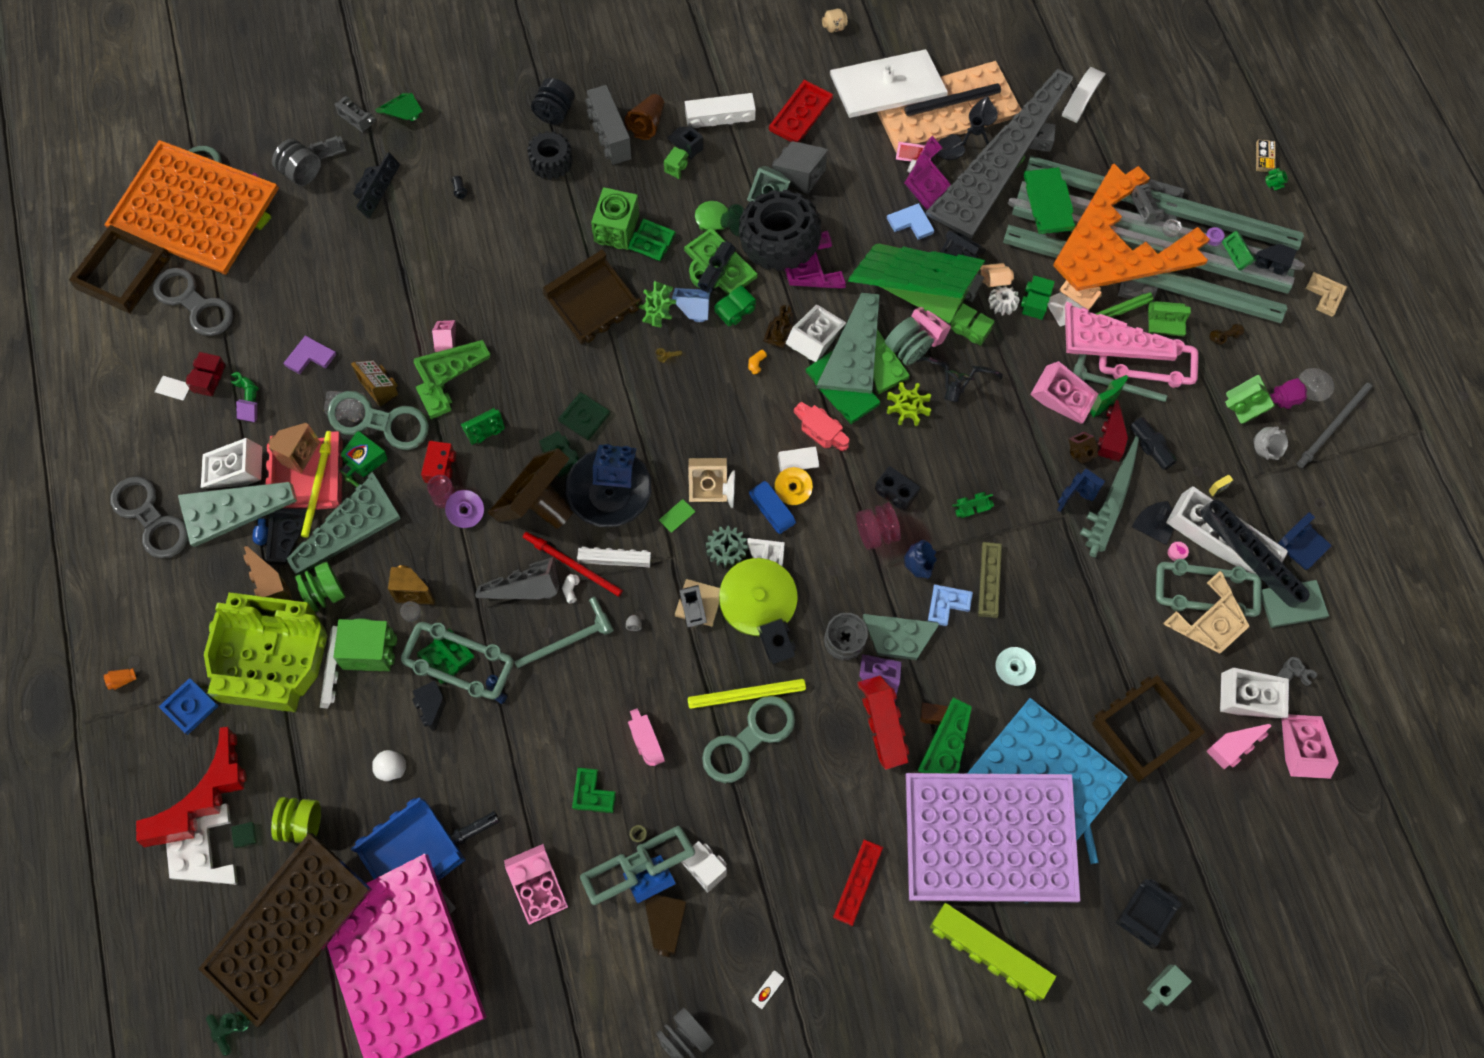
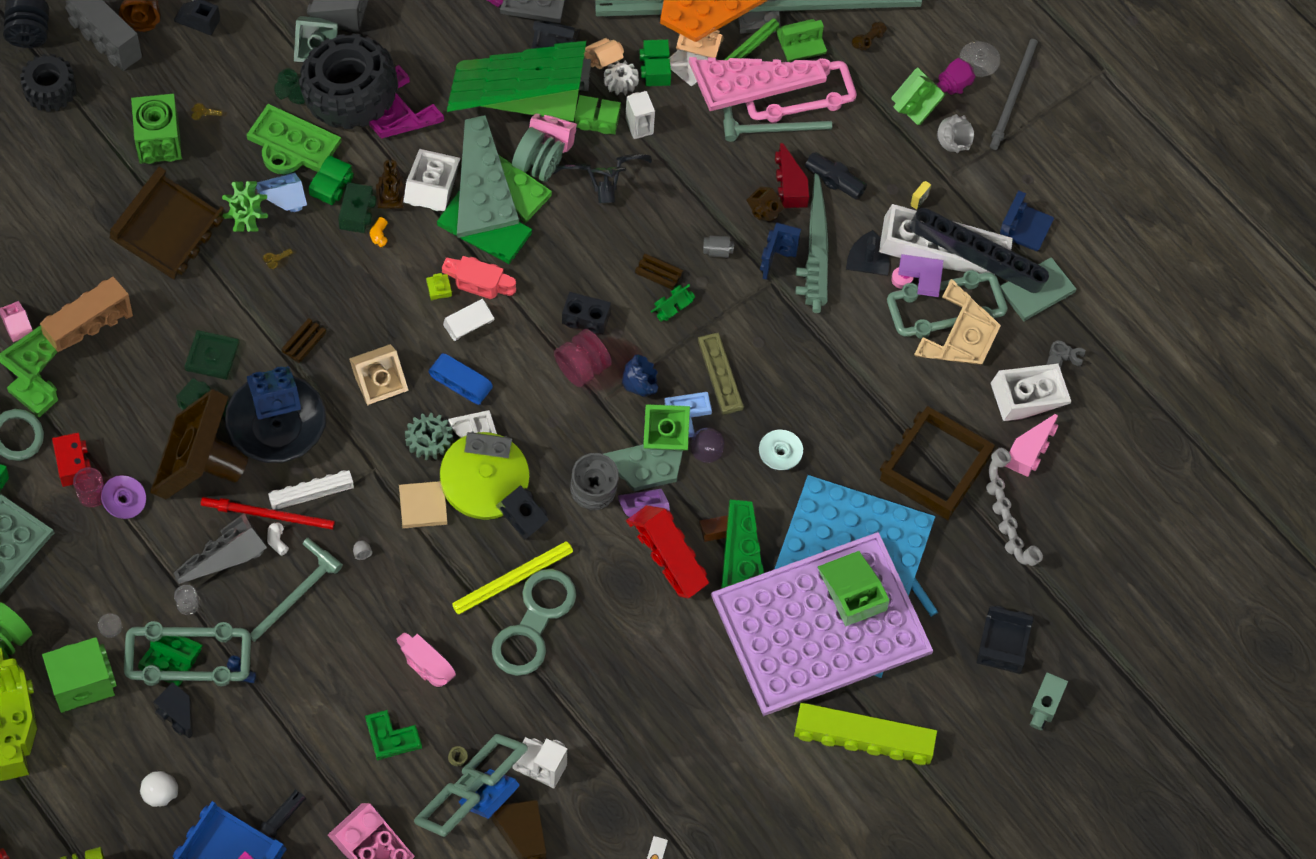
camera: 25 degrees left, 5 degrees down
white plate [319,626,338,709] -> none
pearl gold slope [388,565,435,605] -> none
green bracket [461,408,505,445] -> none
green slope [628,218,676,262] -> none
bright green sticker [659,499,695,533] -> none
bright green brick [664,147,688,179] -> none
slope [679,585,707,627] -> none
bright green dish [695,201,730,231] -> none
black piece [698,241,736,293] -> none
white dish [723,470,735,508] -> none
yellow dish [775,467,813,505] -> none
red tile [833,839,883,926] -> none
light blue tile [887,203,934,240] -> none
lime gear [887,382,931,426] -> none
bright pink slope [1030,362,1099,424] -> none
green slope [1090,375,1128,418] -> none
bright pink slope [1281,714,1339,779] -> none
none -> medium nougat wedge [40,277,133,352]
none -> clear wheel [174,585,199,615]
none -> clear yellow hand [191,103,222,120]
none -> dark brown tile [282,318,326,363]
none -> clear green brick [338,182,376,233]
none -> lime tile [426,273,452,300]
none -> dark grey hinge [464,431,512,458]
none -> white brick [626,91,655,139]
none -> dark brown tile [635,253,683,290]
none -> bright green slope [644,405,690,450]
none -> clear purple hair [690,427,725,462]
none -> dark grey brick [703,235,734,258]
none -> bright green slope [817,551,890,627]
none -> medium lavender tile [898,254,944,297]
none -> light grey bar [986,448,1043,566]

